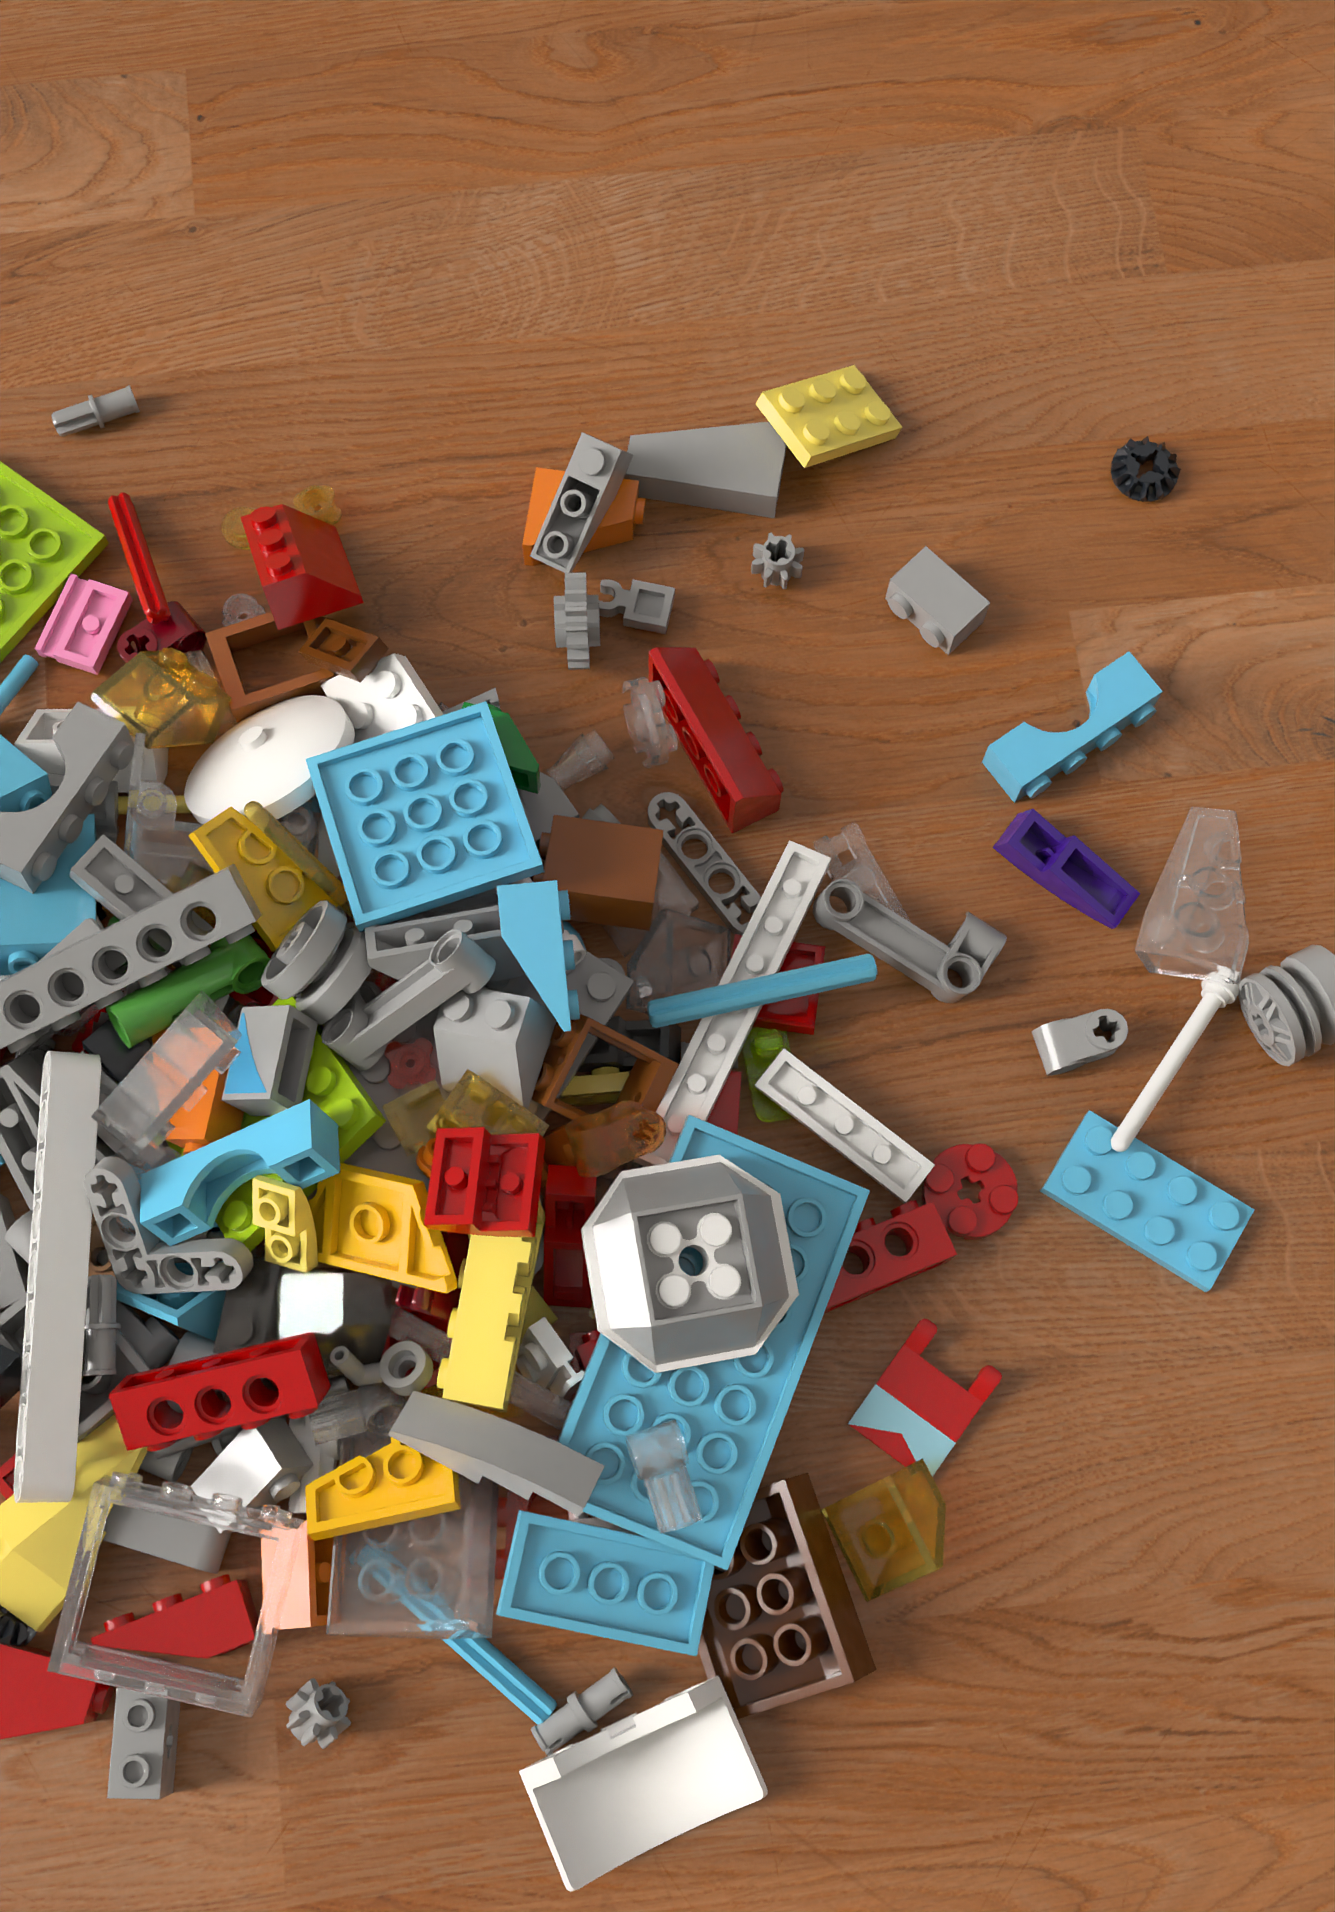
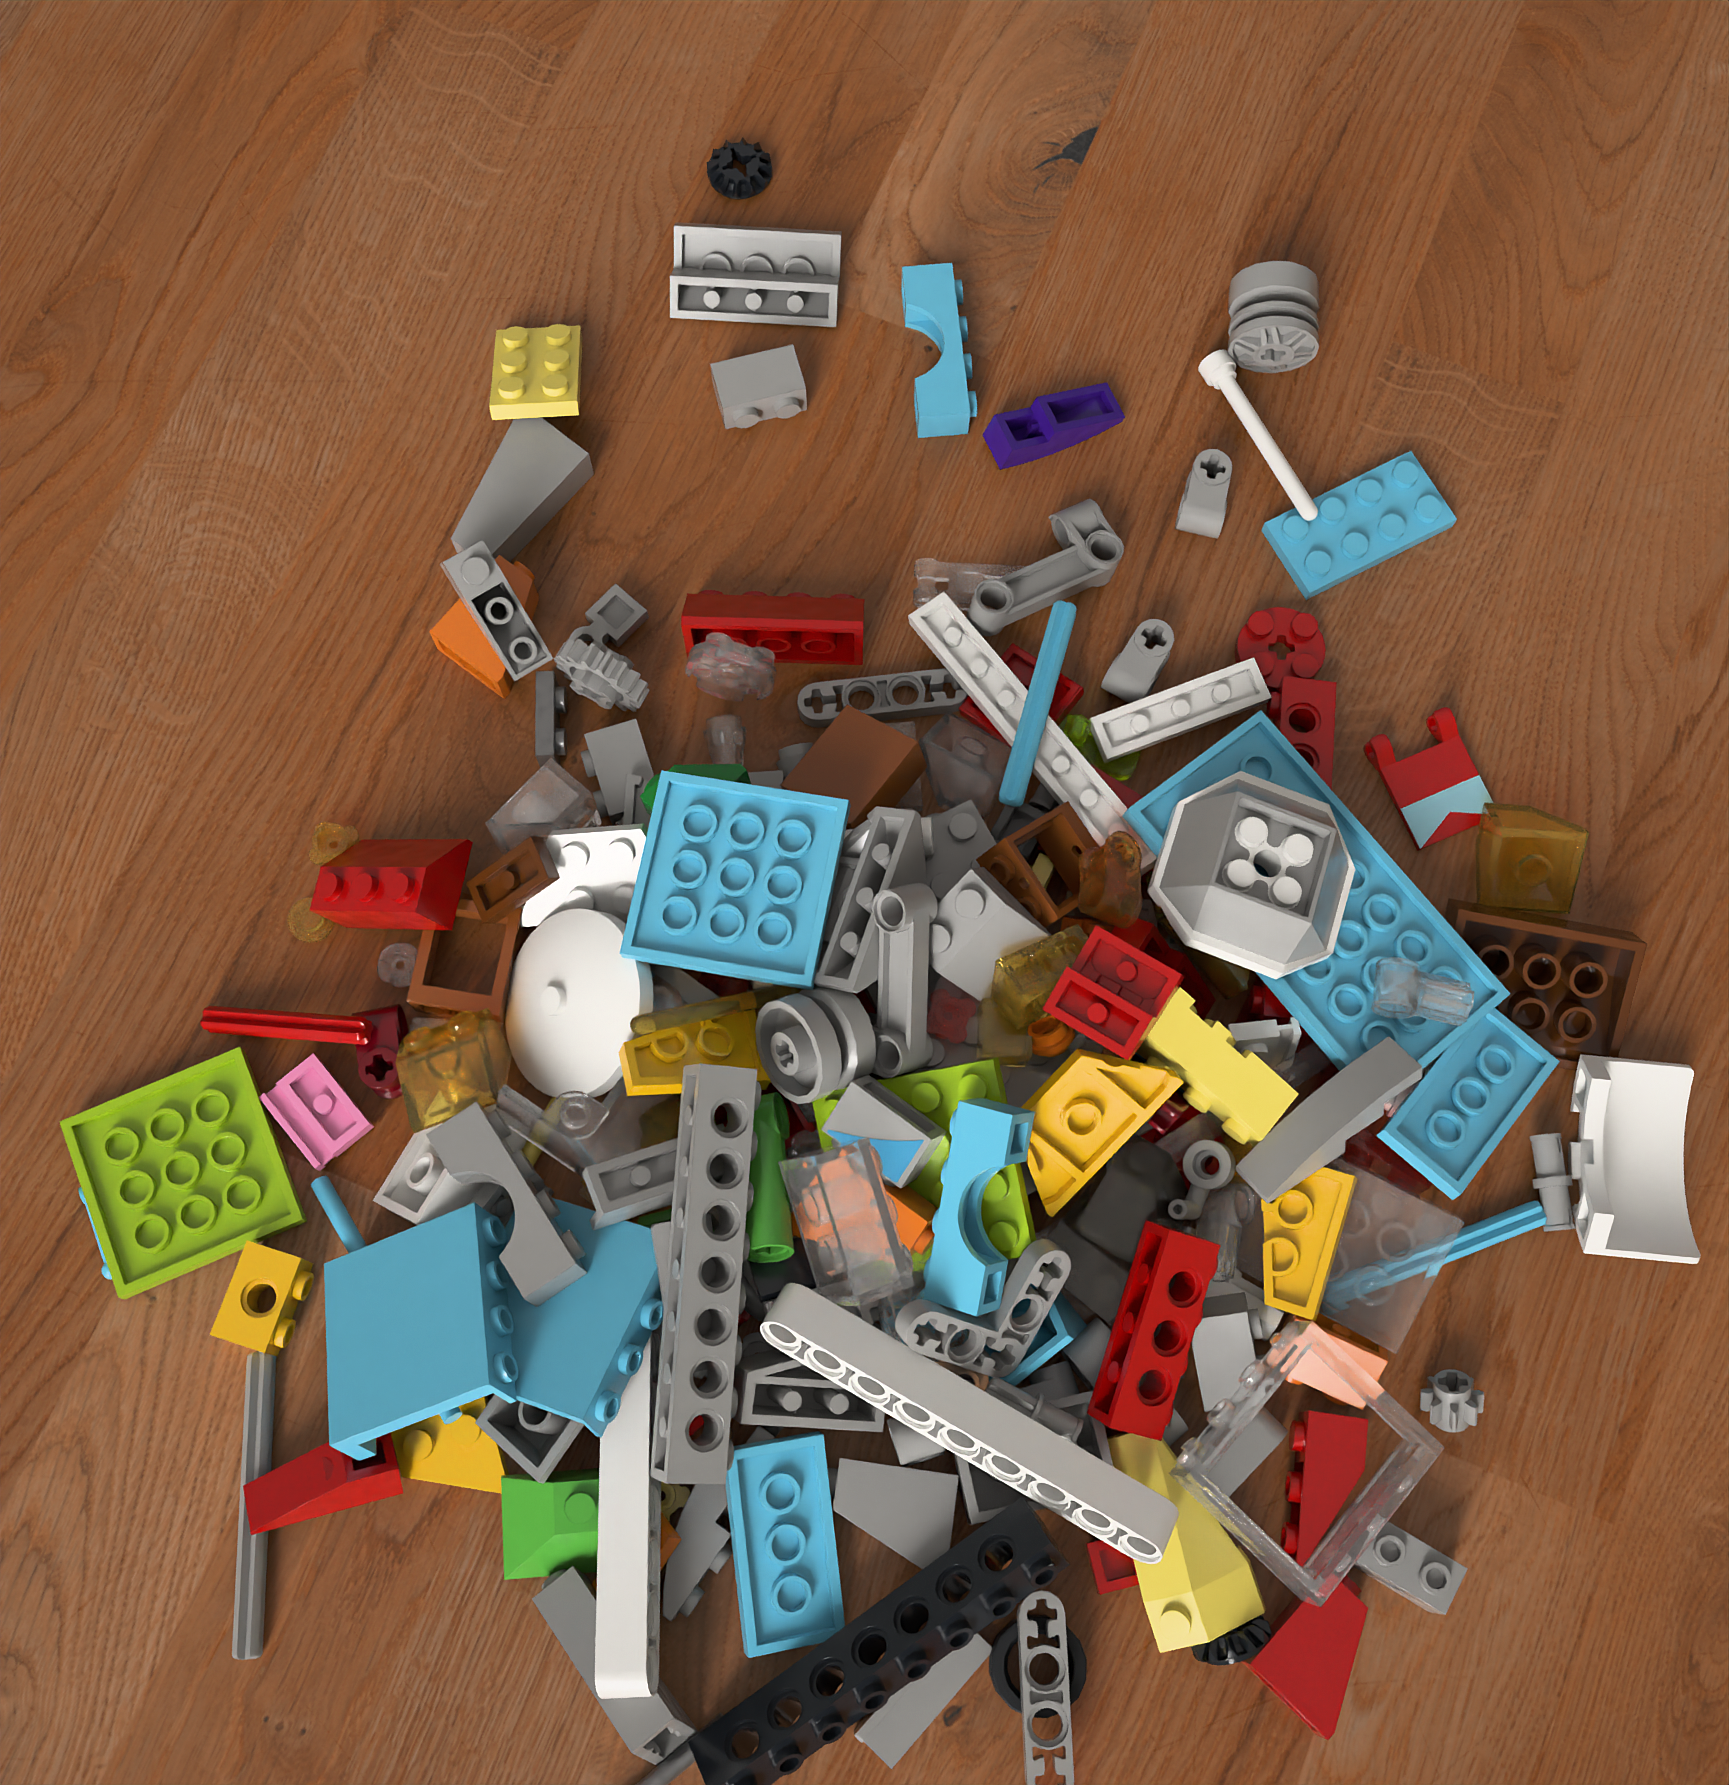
camera: 60 degrees left, 0 degrees up
light grey axle [51,385,140,437] -> none
light yellow slope [252,1175,318,1274] -> none
medium azure slope [497,880,580,1032] -> none
light grey gear [751,532,804,589] -> none
clear wedge [1135,807,1249,985] -> none
none -> clear slope [485,758,602,855]
none -> flat silver plate [535,671,567,771]
none -> light grey brick [580,719,654,826]
none -> light grey slope [670,222,842,327]
none -> light grey piece [1101,619,1174,703]

